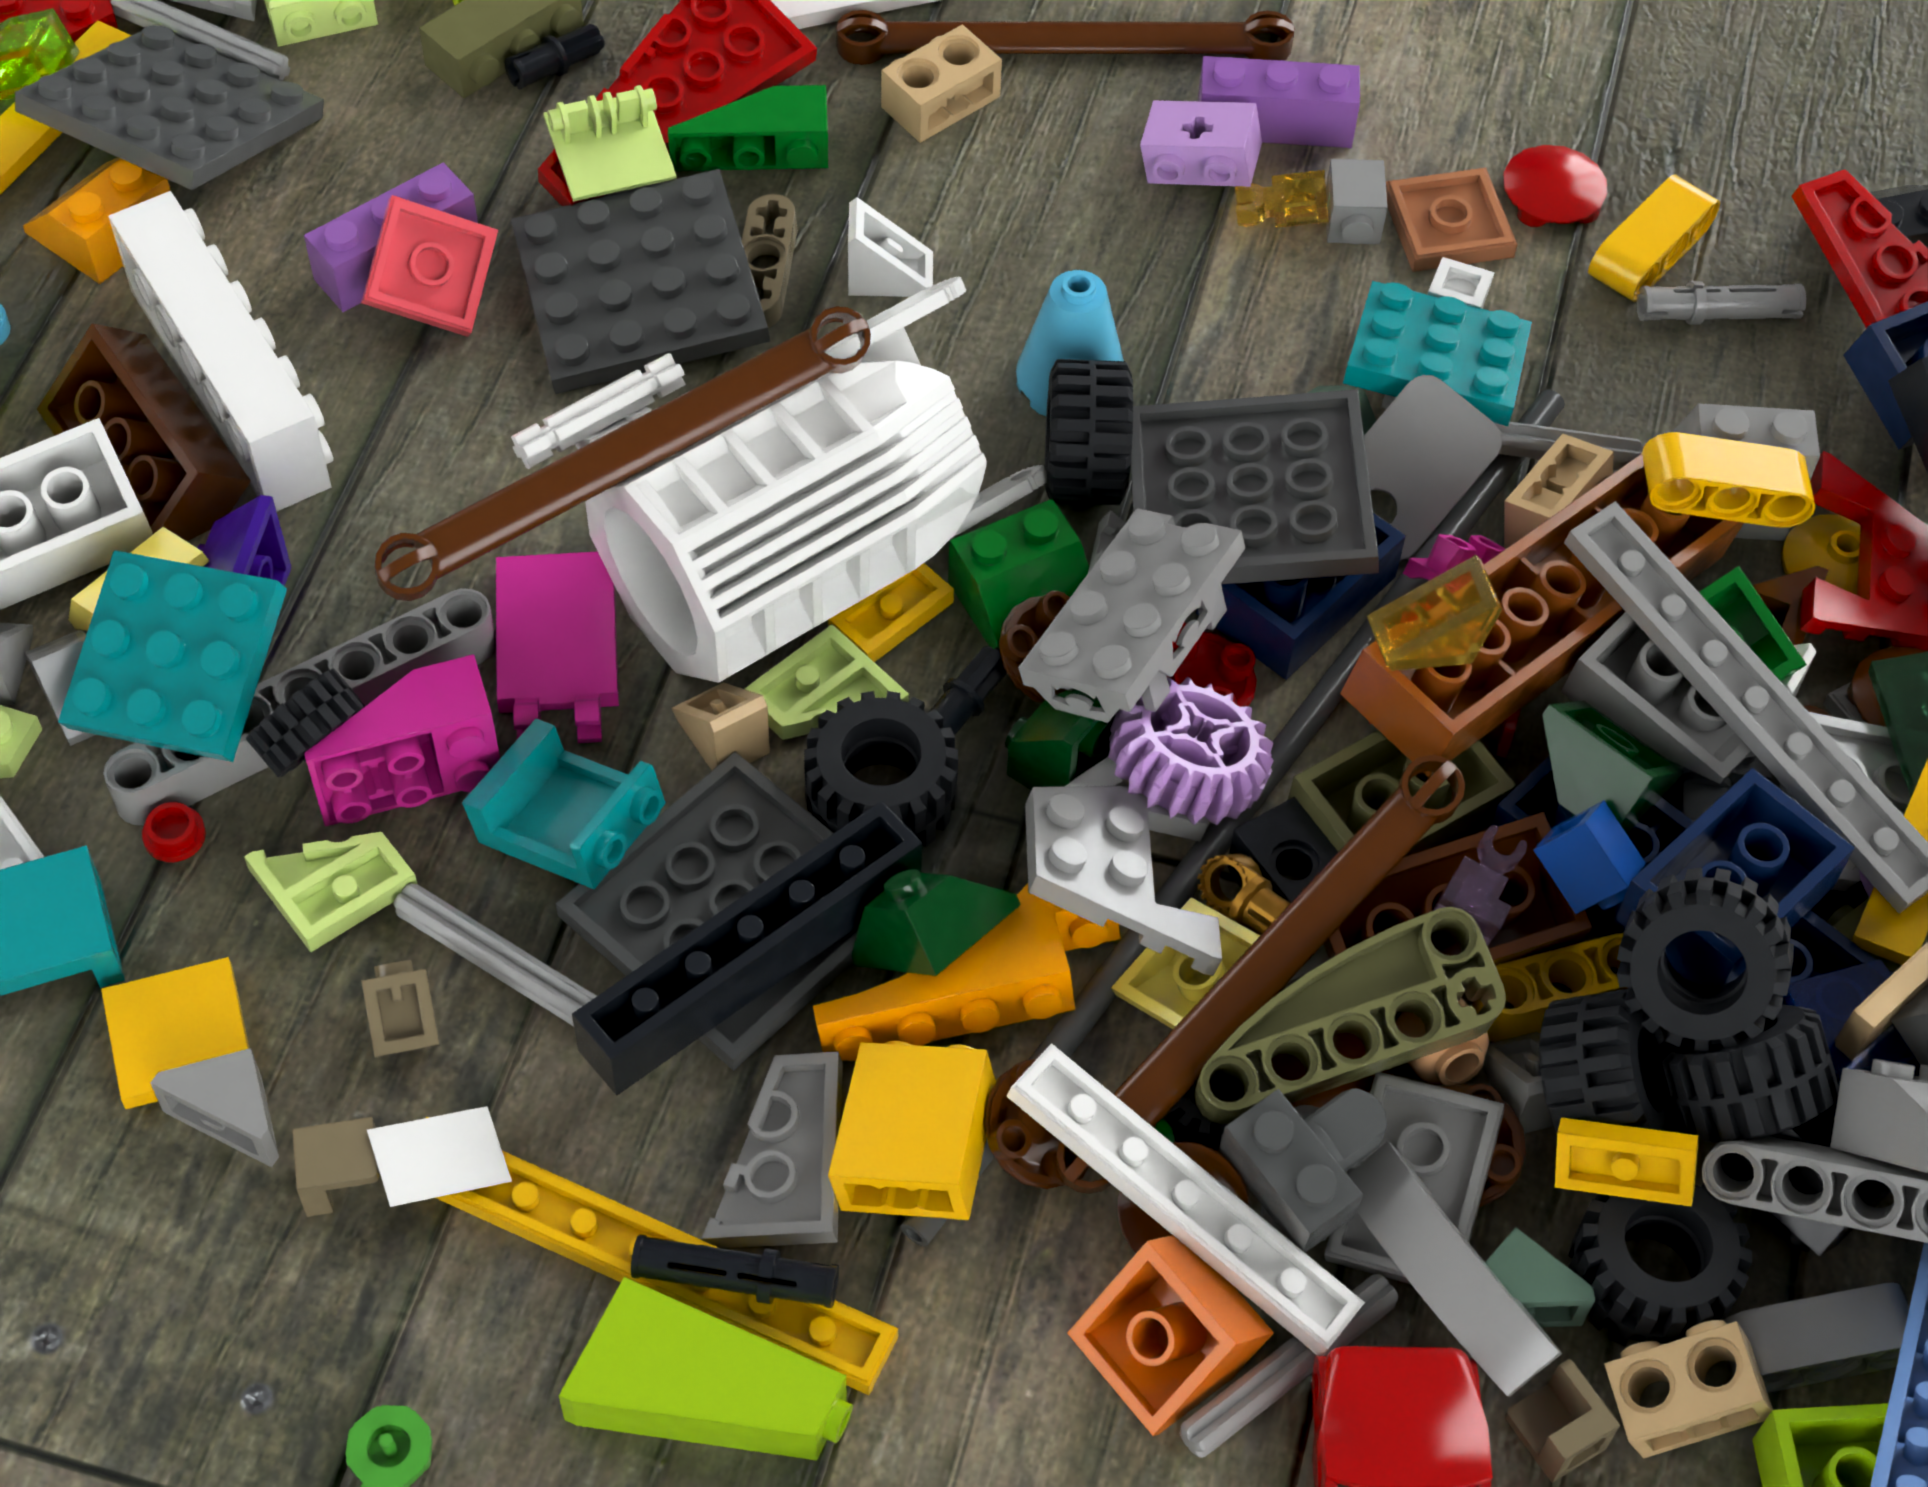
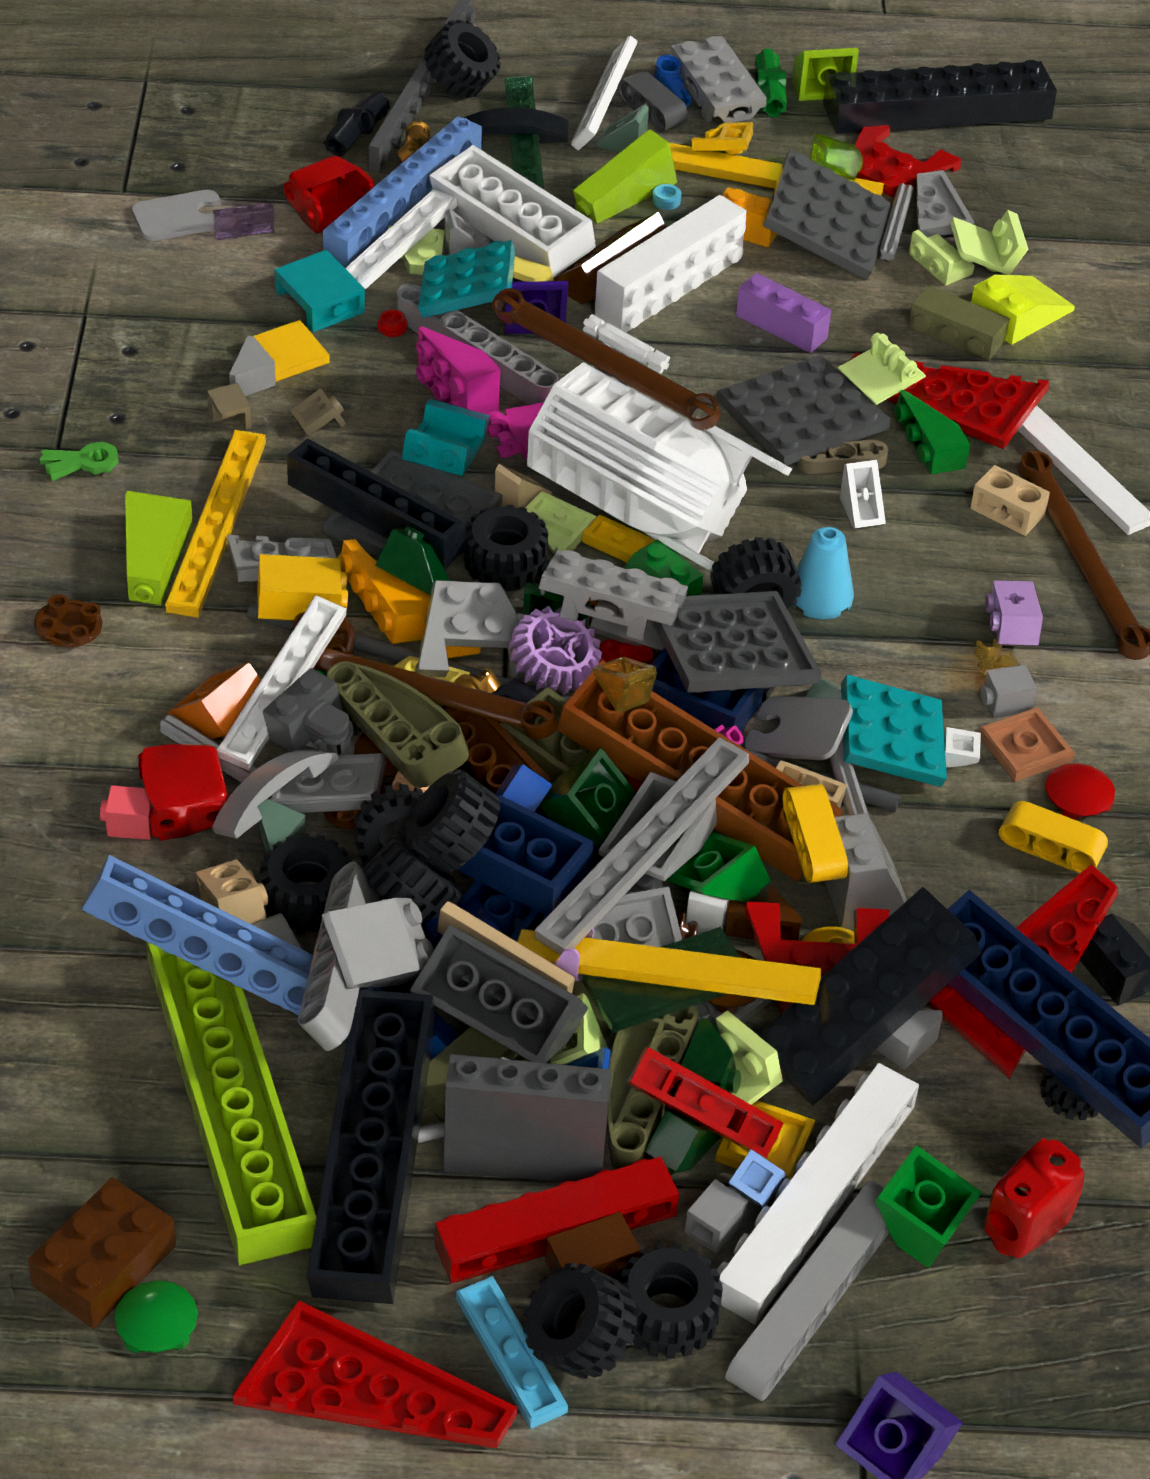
camera: 75 degrees right, 10 degrees down
yellowish green wing [244,832,417,952] -> none
black tyre [246,668,365,778] -> none
coral tile [361,195,498,337] -> none
white sticker [367,1106,512,1207] -> none
light grey axle [393,883,597,1026] -> none
black axle [504,24,605,90] -> none
black pin [631,1235,839,1308] -> none
medium lavender brick [1197,56,1360,148] -> none
clear purple piece [1432,825,1527,946] -> none
dark tan panel [1505,1359,1620,1483] -> none
yellow plate [1555,1117,1699,1207] -> none
light grey pin [1637,281,1806,325] -> none

